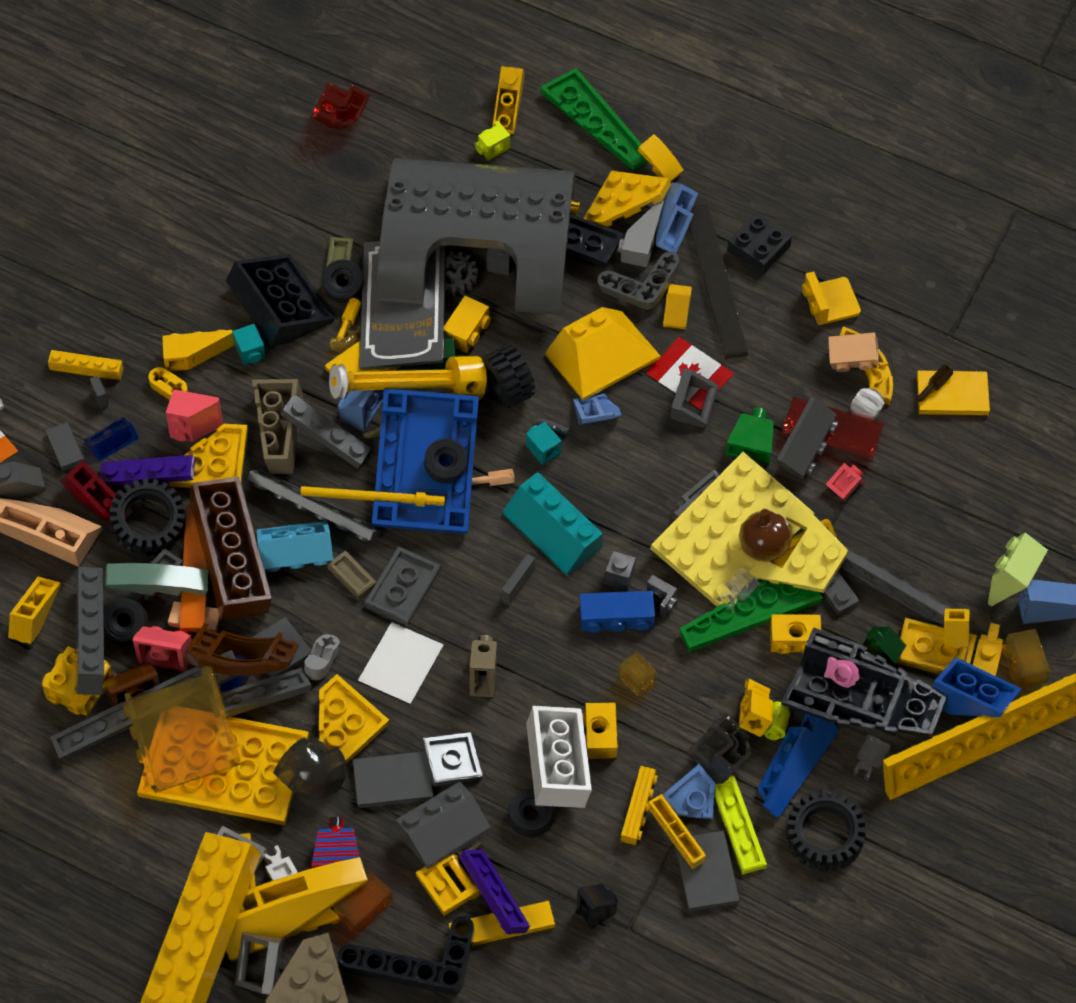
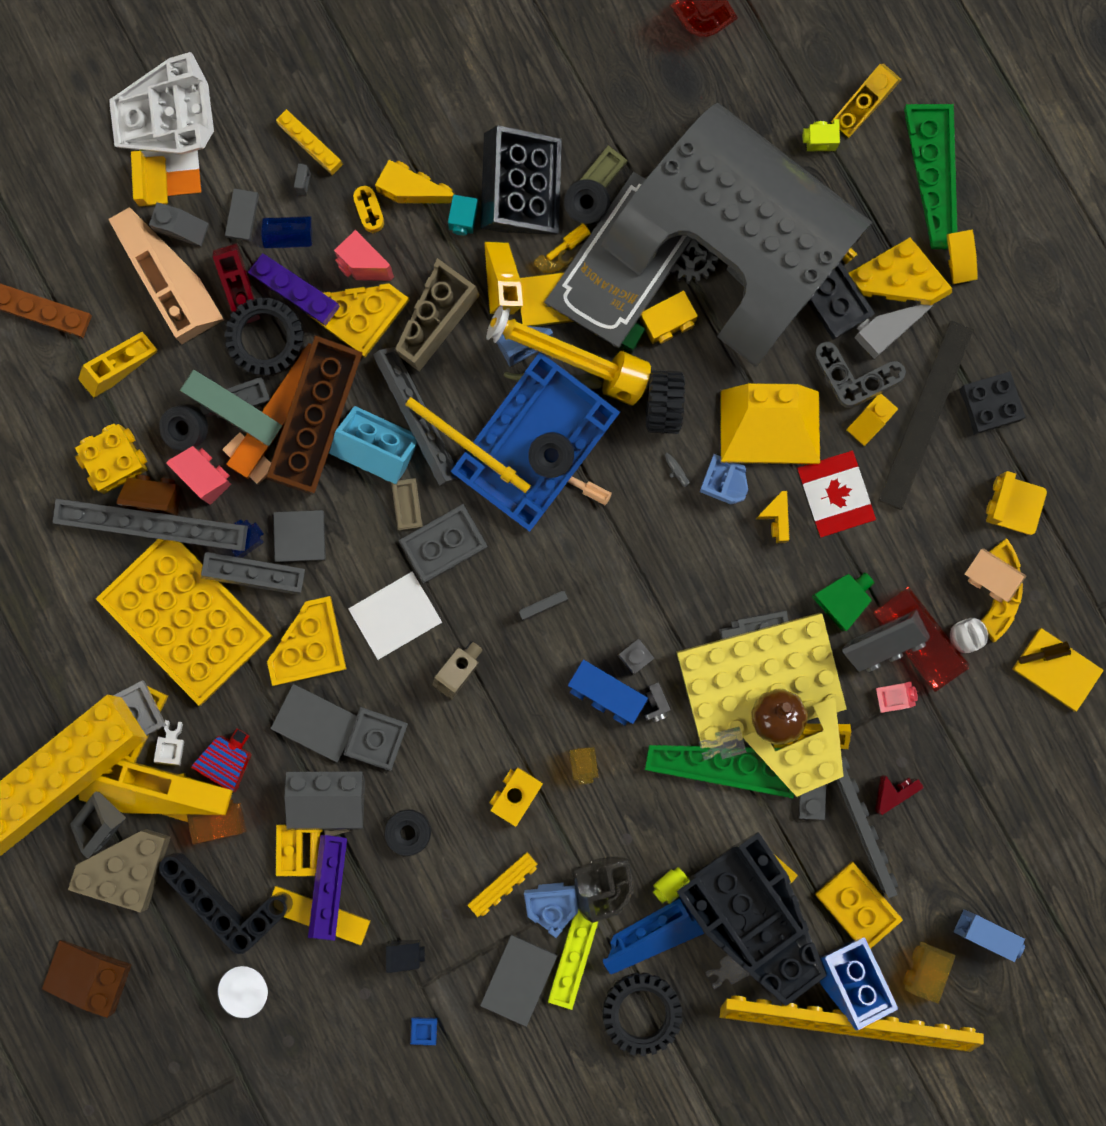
camera: 30 degrees right, 25 degrees up
dark grey brick [76,567,104,695] -> none
clear yellow panel [123,666,242,793] -> none
reddish brown wedge [184,623,299,676] -> none
clear smoke brick [273,737,347,800] -> none
dark grey plate [280,394,371,468] -> none
light grey piece [304,634,340,680] -> none
teal slope [502,472,603,576] -> none
teal brick [526,422,562,465] -> none
white brick [526,706,592,808] -> none
yellow piece [648,794,706,870] -> none
medium blue slope [656,183,698,254] -> none
dark grey tile [670,369,719,427] -> none
yellow piece [739,678,773,737] -> none
yellow brick [770,615,821,654] -> none
bright pink animal [824,657,860,688] -> none
dark green brick [862,626,907,664] -> none
yellow brick [944,609,970,649] -> none
yellow hinge [973,623,1003,676] -> none
yellowish green slope [988,533,1048,607] -> none
none -> blue tile [410,1017,437,1045]
none -> yellow slope [484,242,523,315]
none -> yellow slope [756,491,789,543]
none -> dark red slope [875,775,924,815]

